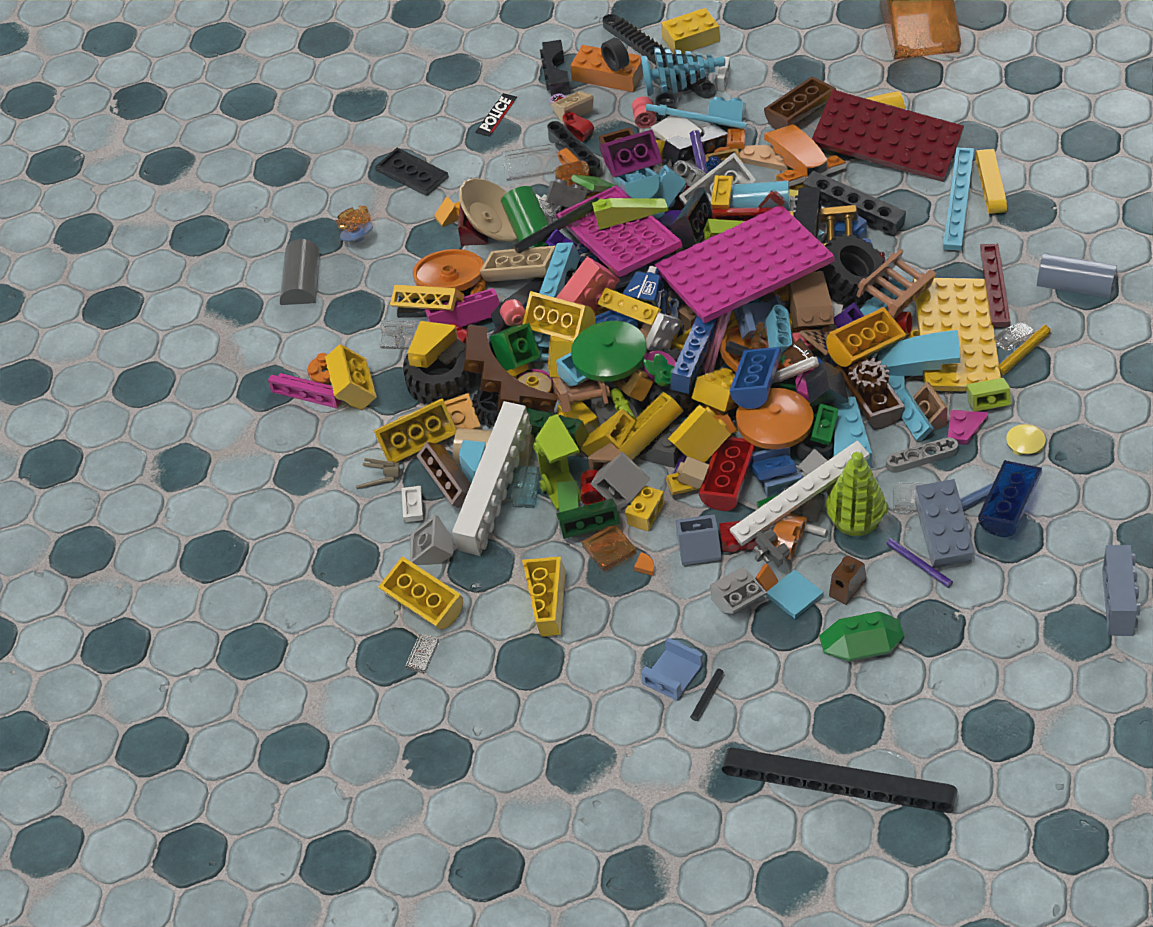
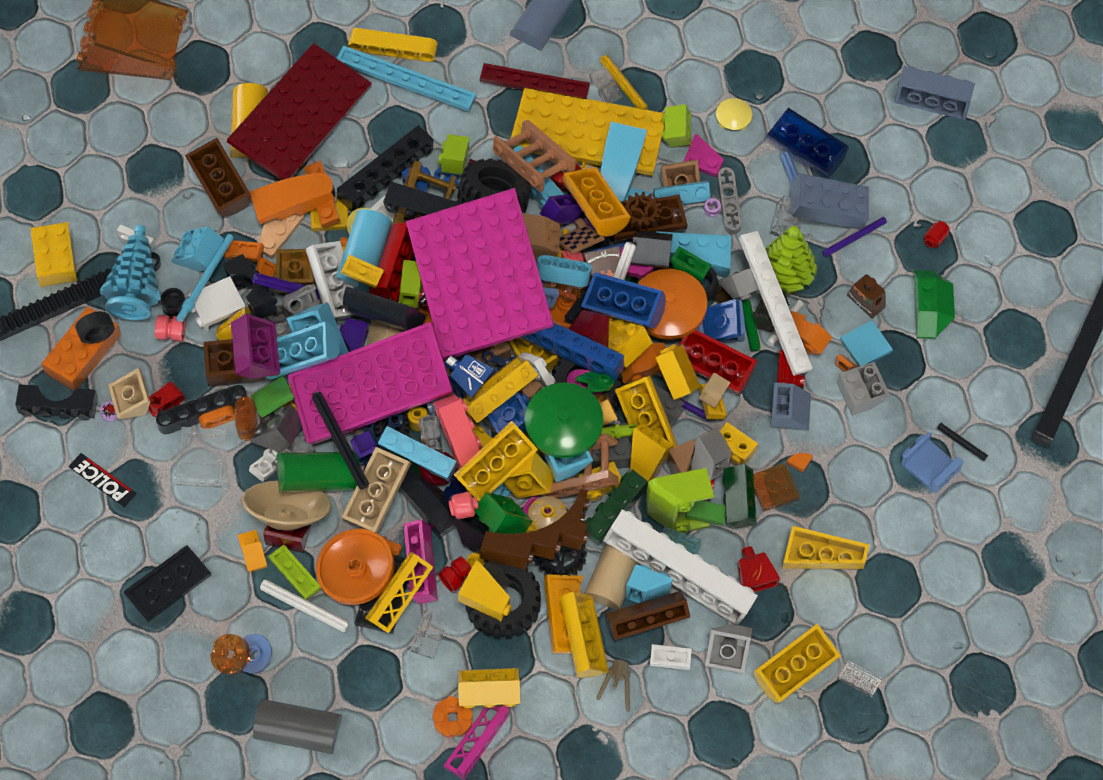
camera: 85 degrees left, 15 degrees up
lime wedge [592,198,668,230] -> none
clear blue bush [705,156,722,172] -> none
dark grey hips [754,529,790,568] -> none
clear red panel [758,189,786,209] -> none
none -> white axle [260,580,349,632]
none -> lime plate [268,545,321,600]
none -> lime brick [438,134,470,175]
none -> dark red slope [568,310,609,348]
none -> lavender bush [704,198,721,217]
none -> red torso [737,546,780,593]
none -> red brick [923,221,950,248]

